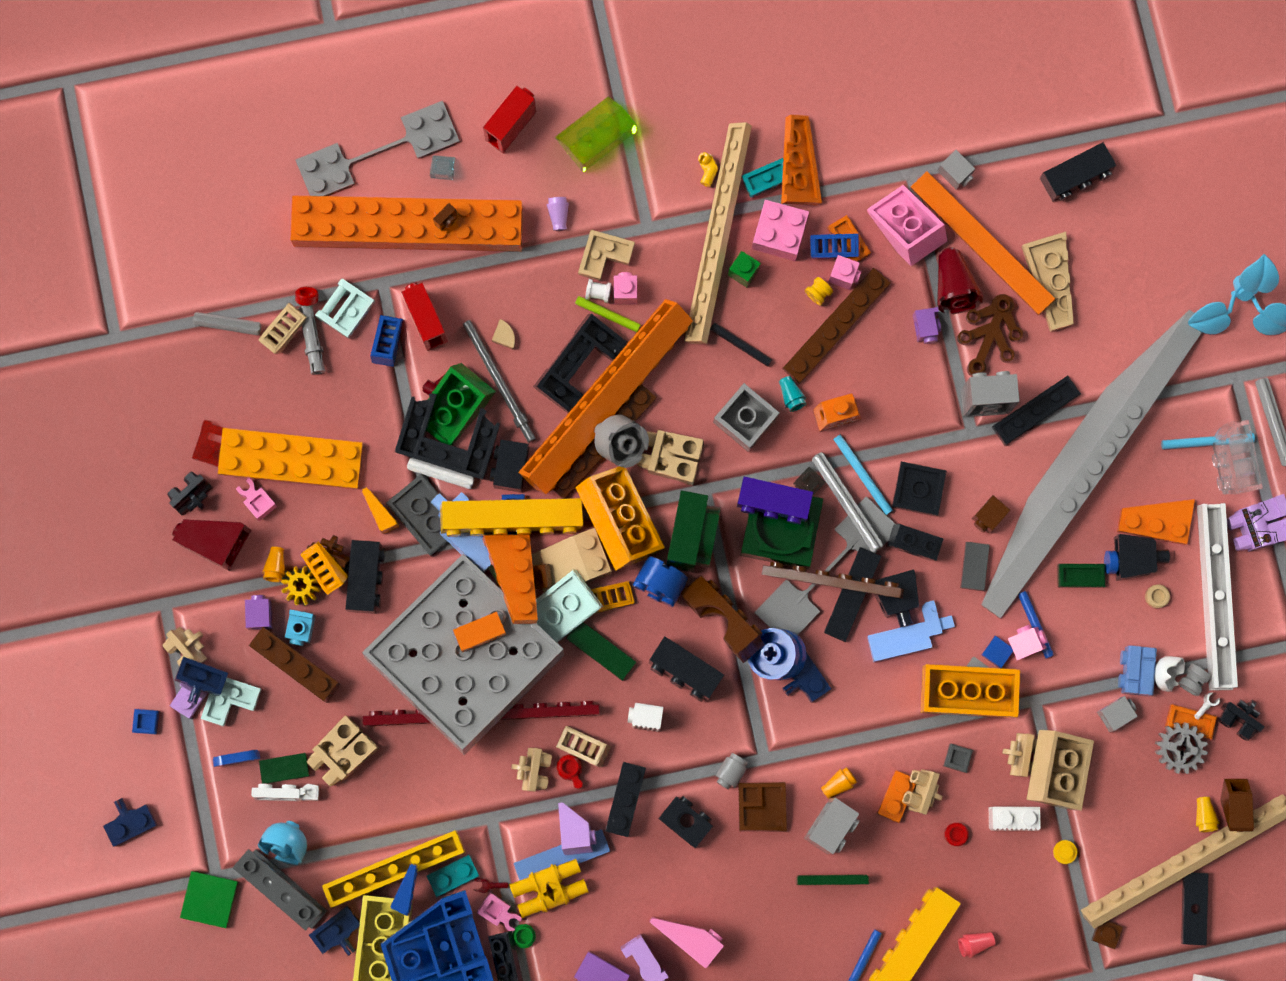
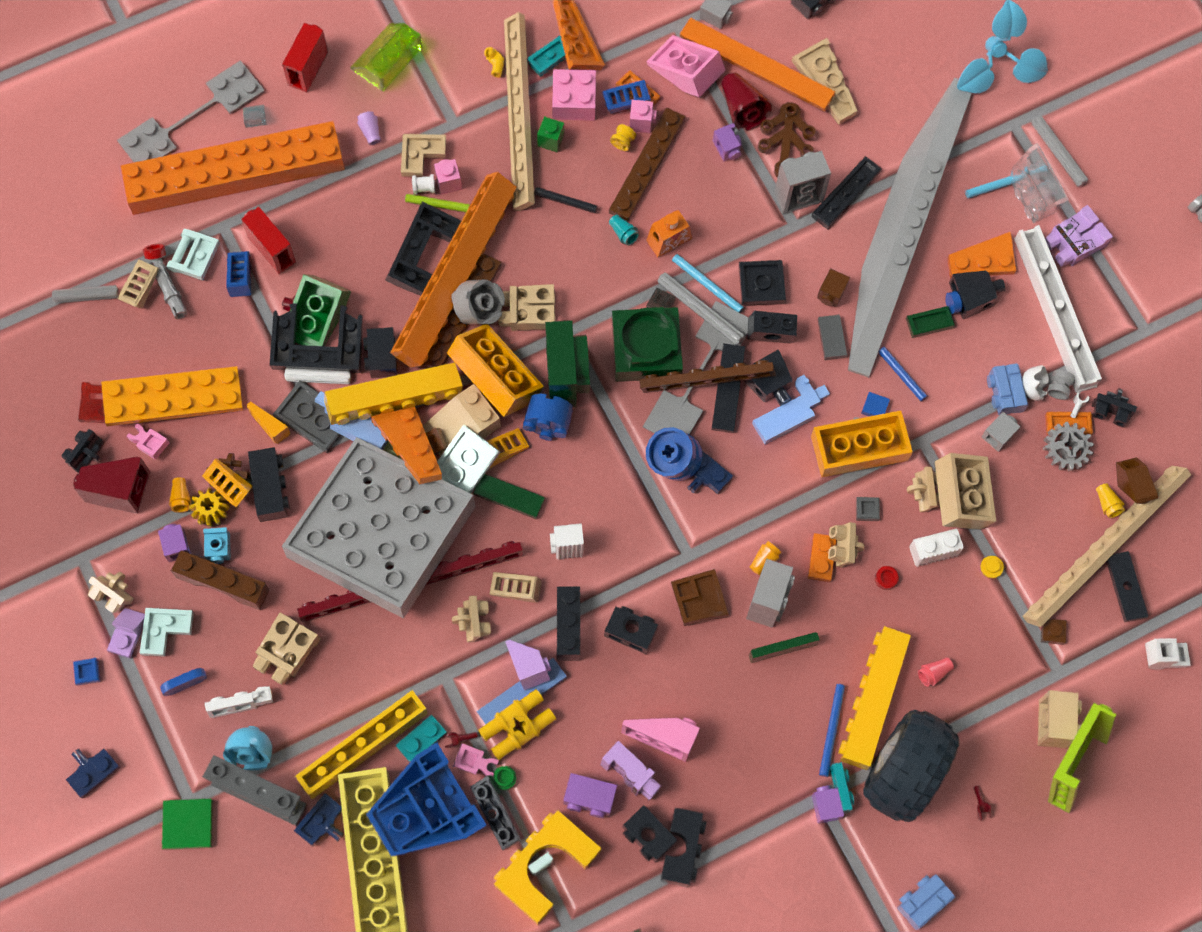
camera: 15 degrees left, 10 degrees down
dark blue plate [175,657,228,705] -> none
dark green tile [259,753,310,784] -> none
blue slope [390,864,418,916] -> none
reddish brown plate [433,203,457,231] -> none
orange tile [453,612,506,653] -> none
dark grey bar [463,320,536,443] -> none
tan tile [492,319,515,350] -> none
red piece [556,754,583,789] -> none
black brick [649,636,724,702] -> none
reddish brown arch [681,575,765,663] -> none
light grey brick [713,383,779,452] -> none
light grey brick [715,753,748,790] -> none
dark purple brick [737,476,813,525] -> none
bright pink brick [1008,625,1048,660] -> none
tan tile [1145,585,1170,609] -> none

